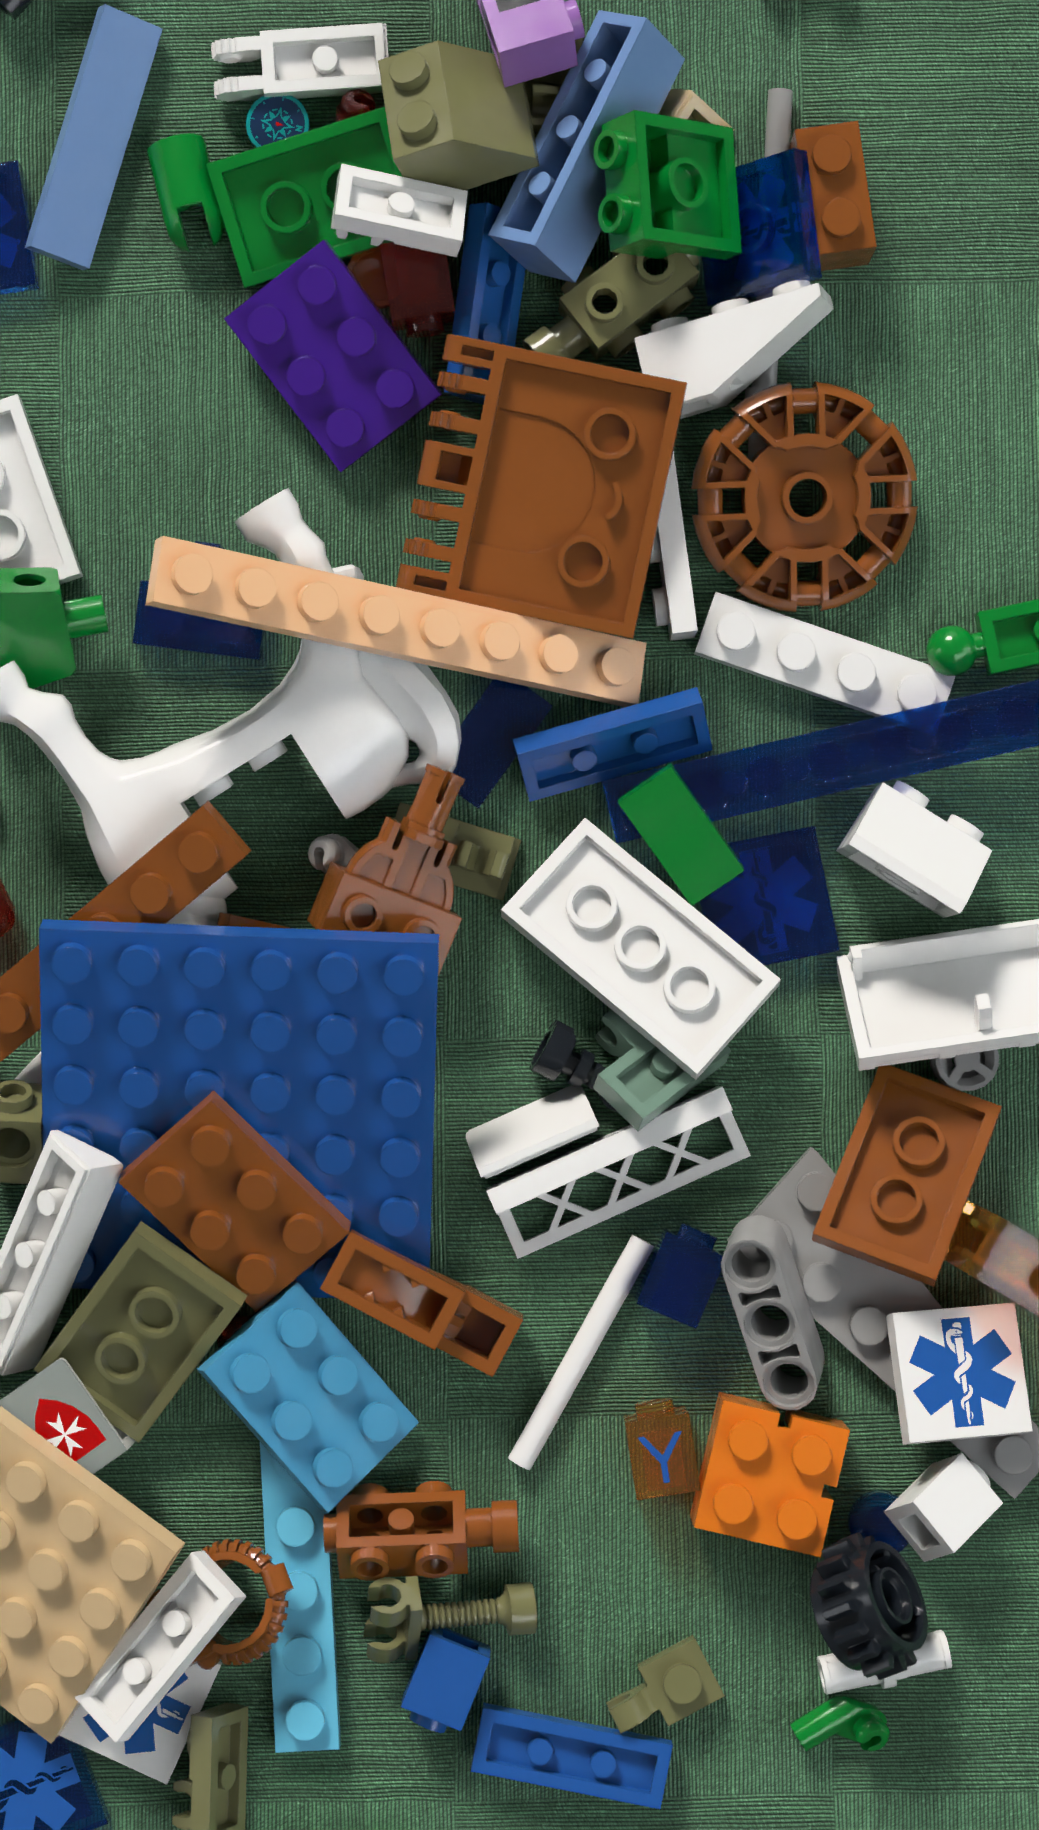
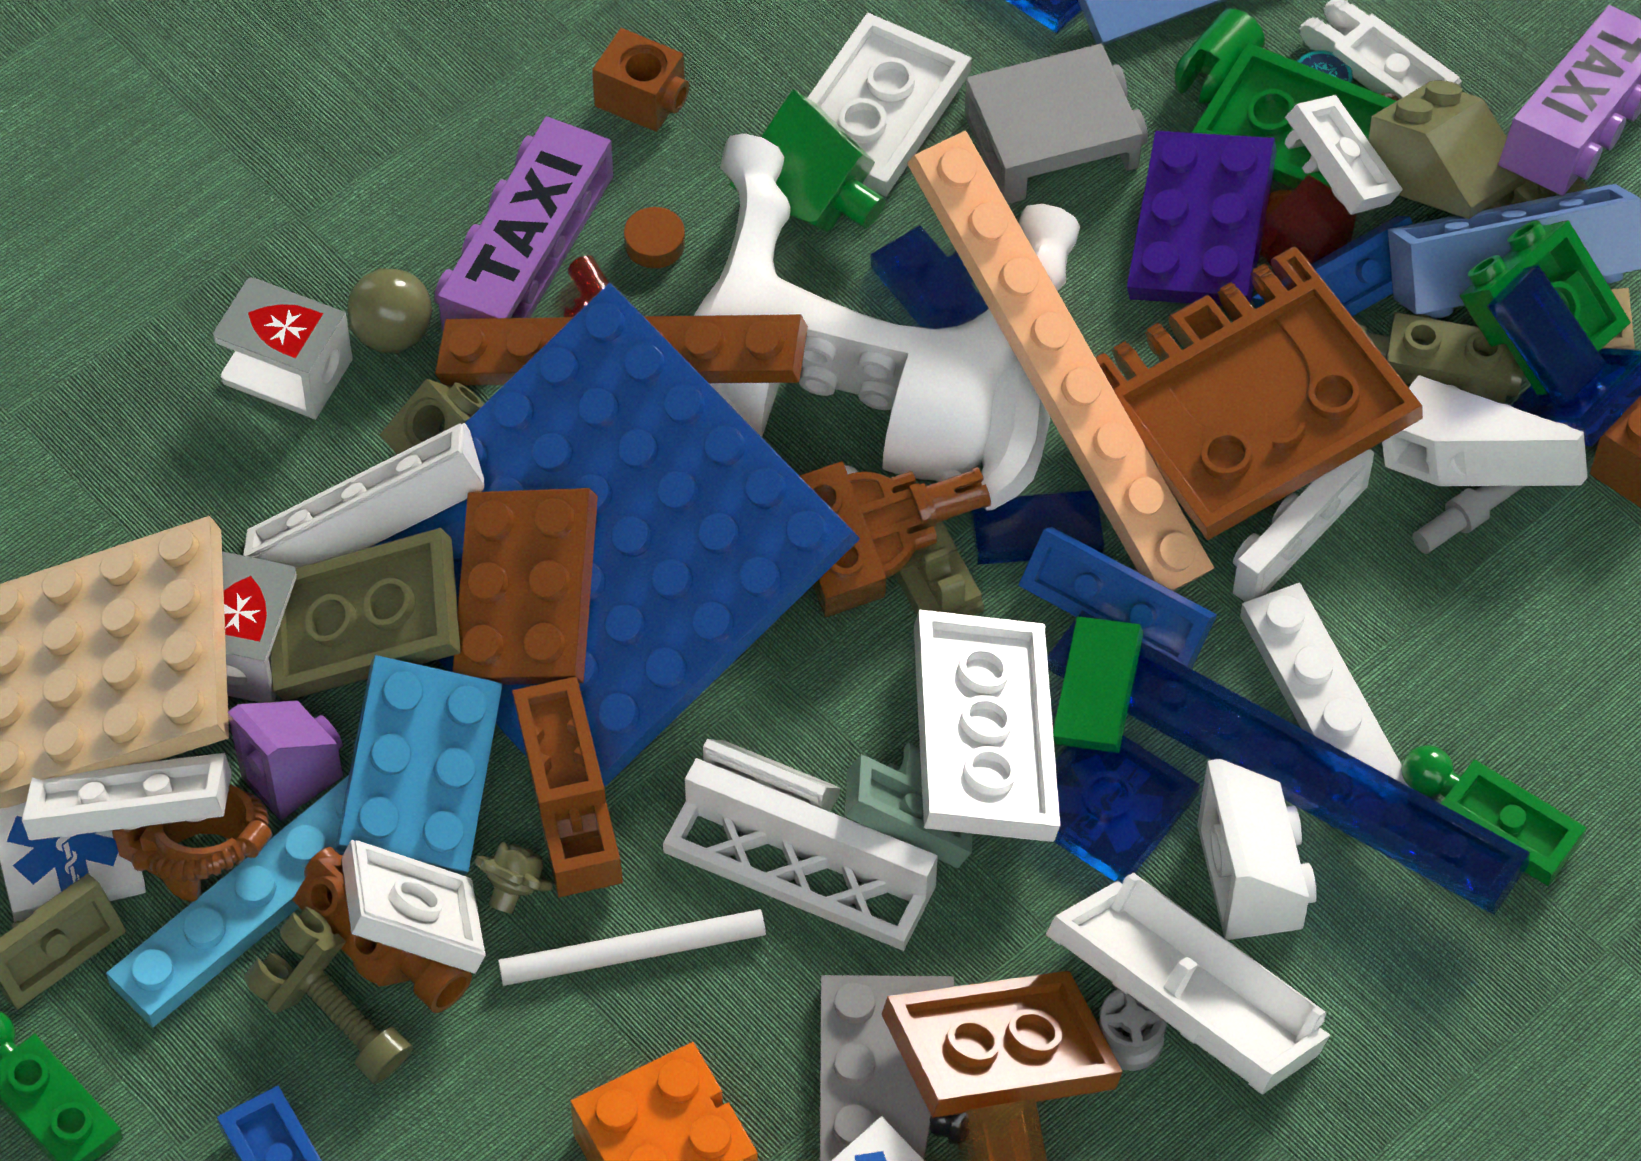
camera: 45 degrees right, 30 degrees down
blue brick [401,1627,491,1733] -> none
black piece [529,1019,616,1111] -> none
clear orange brick [623,1398,701,1500] -> none
clear blue brick [635,1223,723,1329] -> none
dark orange plate [691,381,918,613] -> none
light grey beam [721,1215,825,1410] -> none
none -> medium lavender slope [228,701,343,821]
none -> white tile [341,840,485,974]
none -> olive plant [474,842,553,914]
none -> light grey panel [965,43,1148,204]
none -> clear blue tile [1487,265,1606,405]

